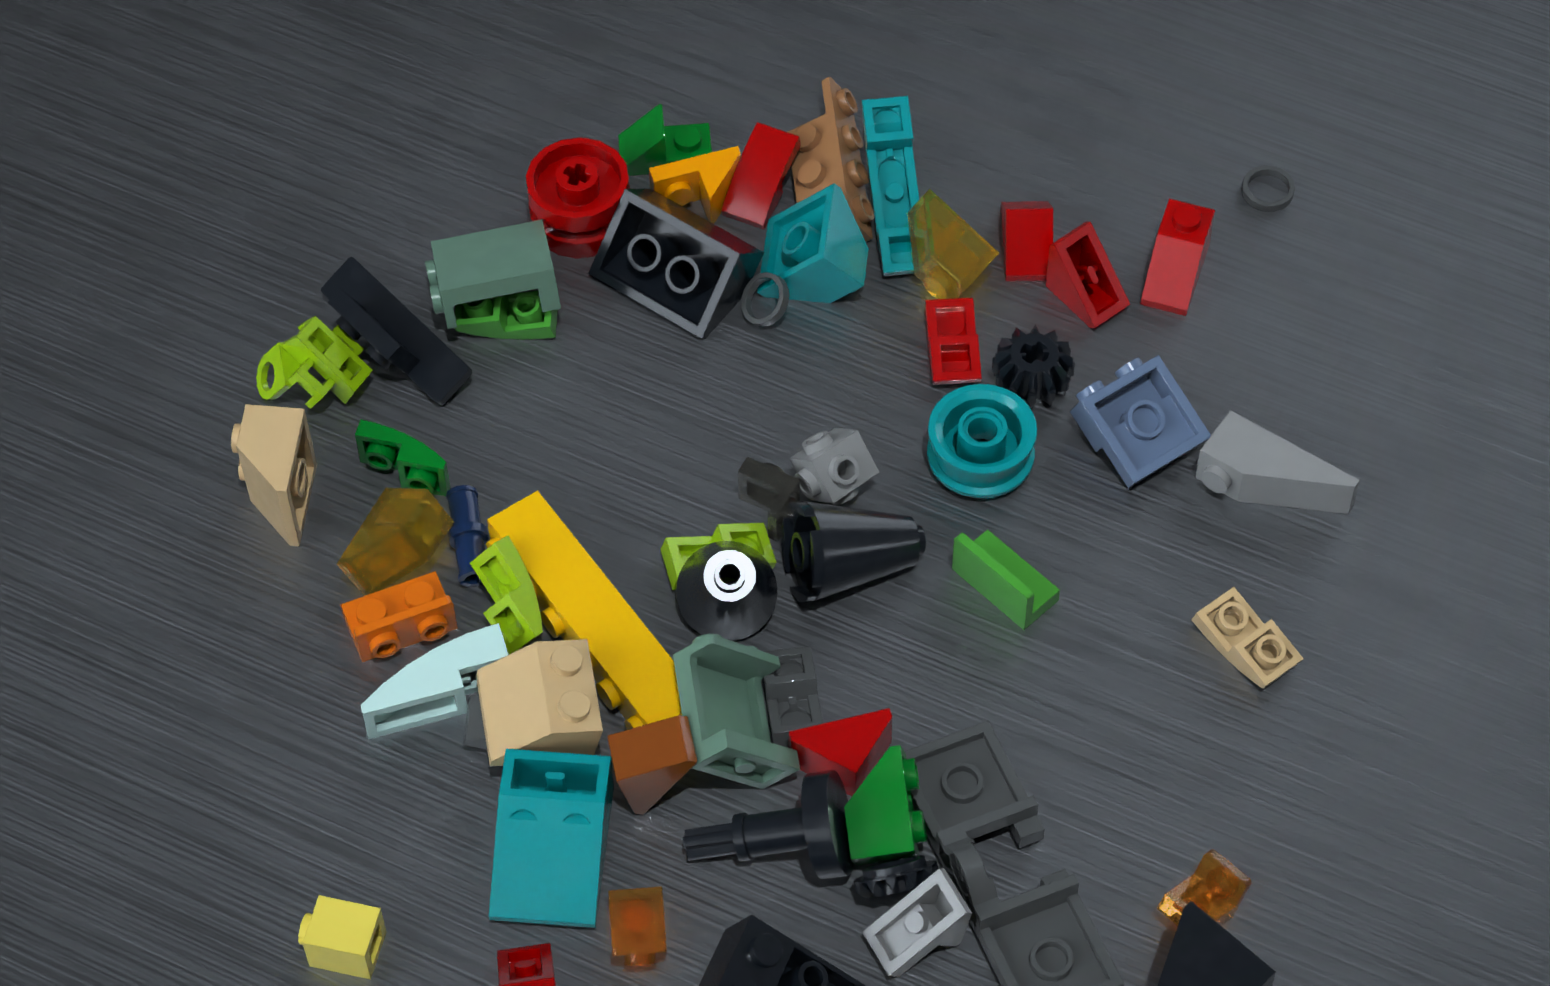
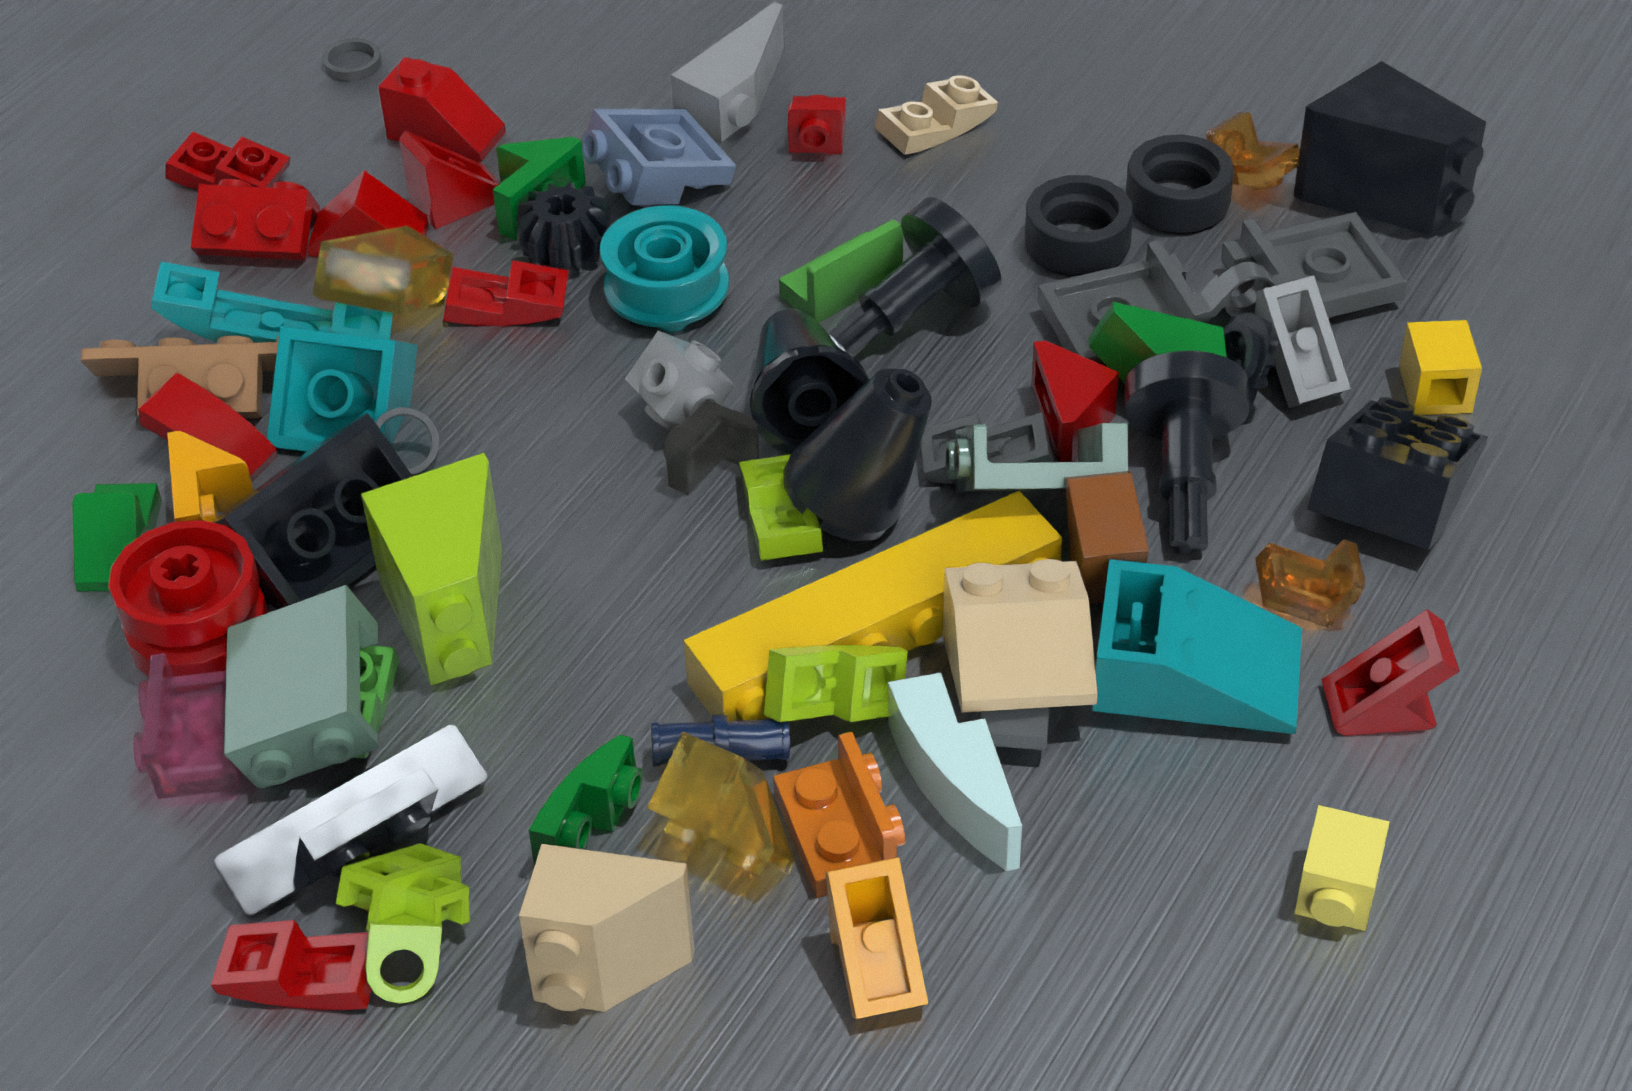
camera: 85 degrees left, 10 degrees down
none -> clear pink bracket [133,653,241,799]
none -> red slope [165,131,290,190]
none -> red bracket [190,179,321,260]
none -> red slope [211,920,372,1010]
none -> lime slope [361,453,503,686]
none -> green slope [493,137,586,241]
none -> red bracket [787,94,846,154]
none -> light orange slope [826,858,928,1019]
none -> black piece [829,197,1002,357]
none -> black tyre [1025,175,1133,275]
none -> black tyre [1126,134,1234,233]

